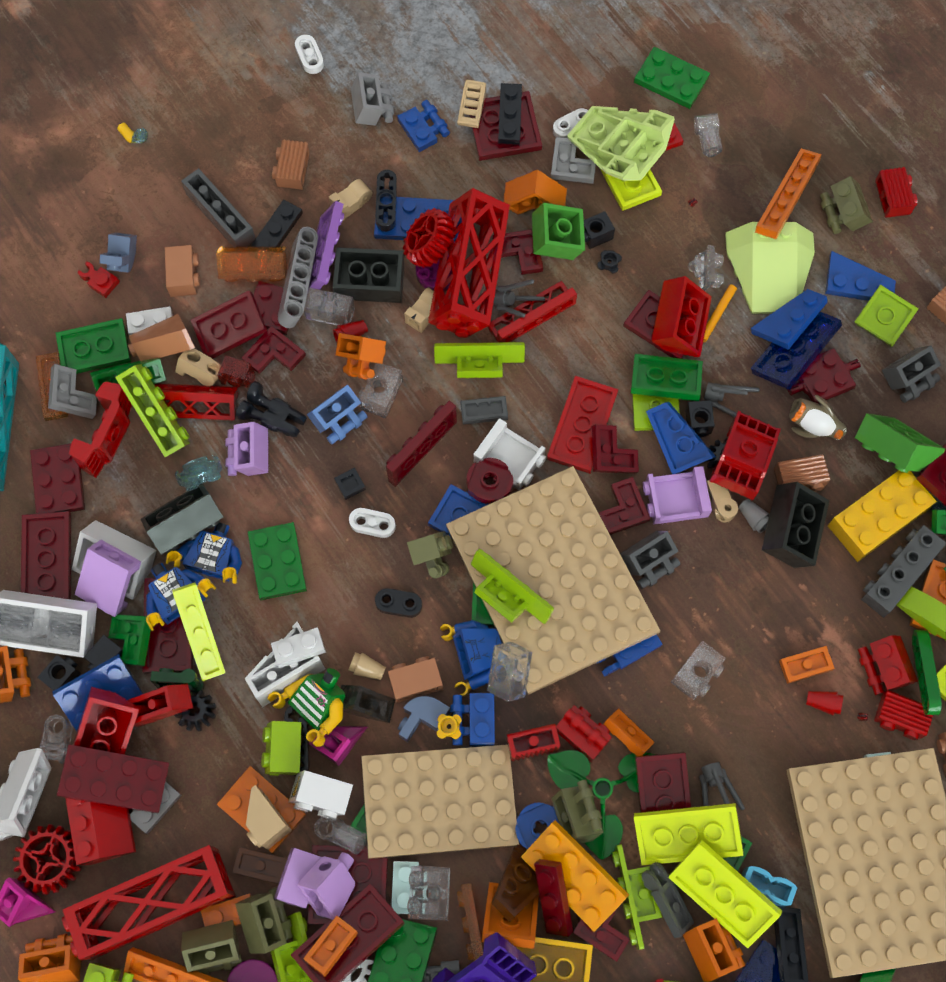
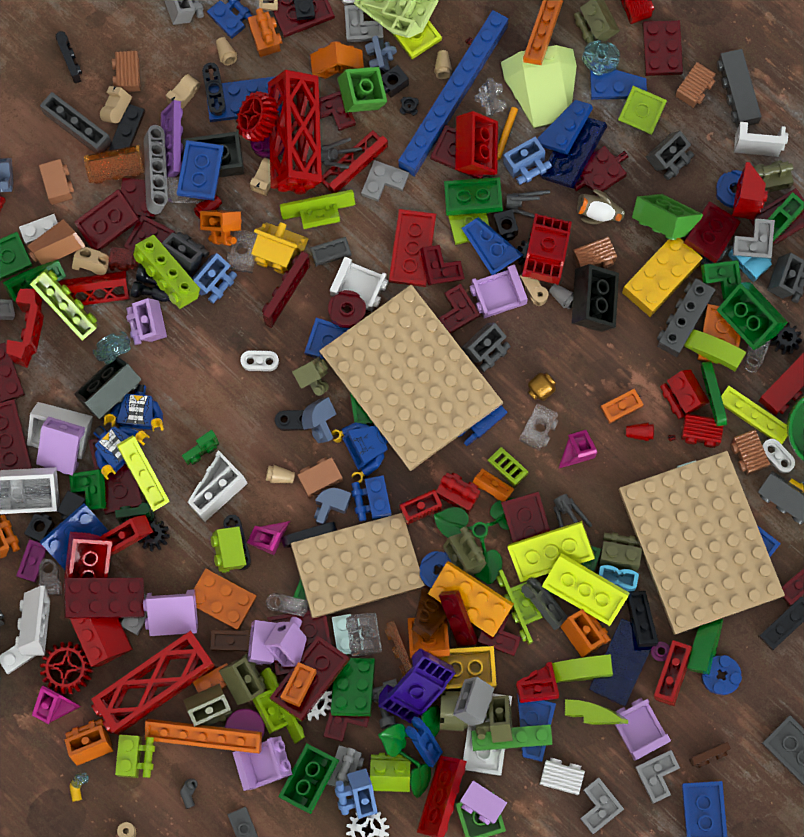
camera: 10 degrees left, 5 degrees up
tan slope [246,785,292,850] -> none
green plate [248,522,307,601] -> none
torso [268,668,345,747] -> none
white plate [271,627,326,668] -> none
white brick [289,770,353,819] -> none
black plate [334,467,366,500] -> none
clear smoke slope [341,685,396,723] -> none
yellow plate [437,714,462,739] -> none
lime bracket [471,549,554,624] -> none
clear brick [487,641,532,702] -> none
none -> magenta plate [16,540,47,583]
none -> black hinge [56,31,82,83]
none -> tan leg [100,86,132,123]
none -> lime brick [133,235,200,309]
none -> lavender panel [143,589,198,636]
none -> dark grey brick [162,232,210,276]
none -> blue plate [177,140,224,201]
none -> green plate [182,430,219,465]
none -> tan cone [216,37,237,66]
none -> orange brick [248,8,283,57]
none -> yellow piece [251,222,309,275]
none -> black beam [281,522,337,548]
none -> sand blue brick [302,397,336,443]
none -> light grey plate [361,160,409,202]
none -> sand blue hips [365,35,397,73]
none -> blue brick [398,10,509,177]
none -> tan cone [434,50,452,79]
none -> lime slope [487,447,529,488]
none -> medium blue brick [503,136,552,185]
none -> pearl gold head [528,372,557,401]
none -> dark pink slope [558,430,597,469]
none -> clear light blue plate [582,40,620,76]
none -> olive brick [598,532,642,572]
none -> dark red plate [643,20,683,76]

